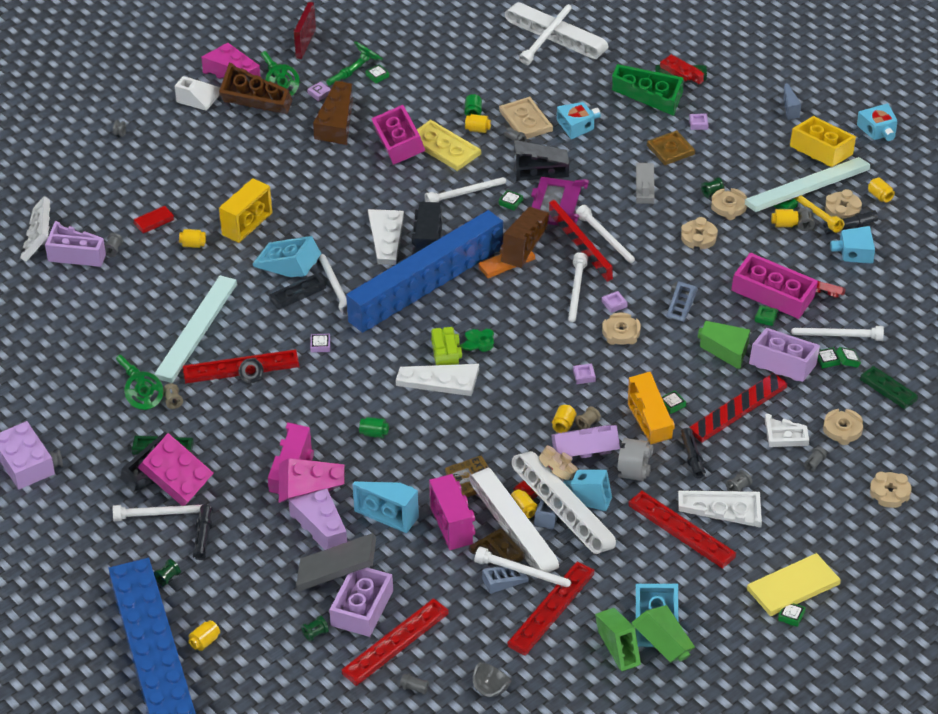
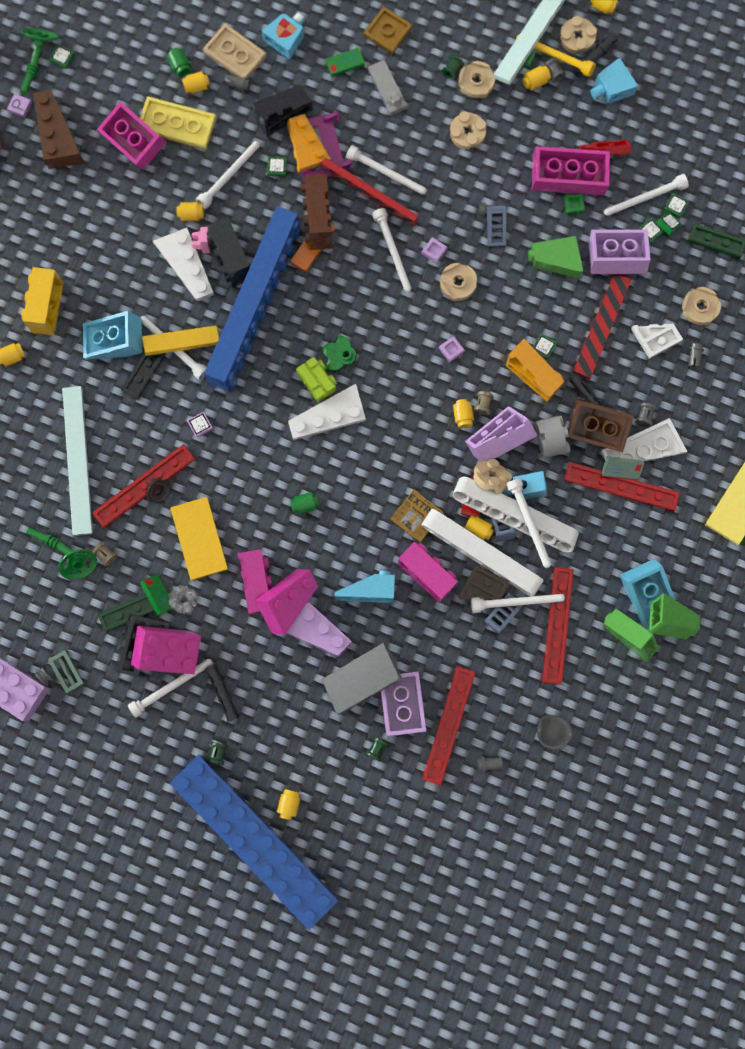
camera: 25 degrees left, 35 degrees up
none -> sand green tile [48,650,85,694]
none -> green tile [140,574,176,616]
none -> yellow tile [142,326,219,356]
none -> clear brick [168,585,198,614]
none -> yellow tile [170,497,228,581]
none -> yellow brick [177,202,204,221]
none -> bright pink tile [192,227,210,253]
none -> light orange wing [287,114,330,173]
none -> green tile [325,47,365,78]
none -> white piece [506,478,551,568]
none -> reddish brown slope [567,398,634,453]
none -> sand green tile [602,456,645,480]
none -> tile [663,193,689,219]

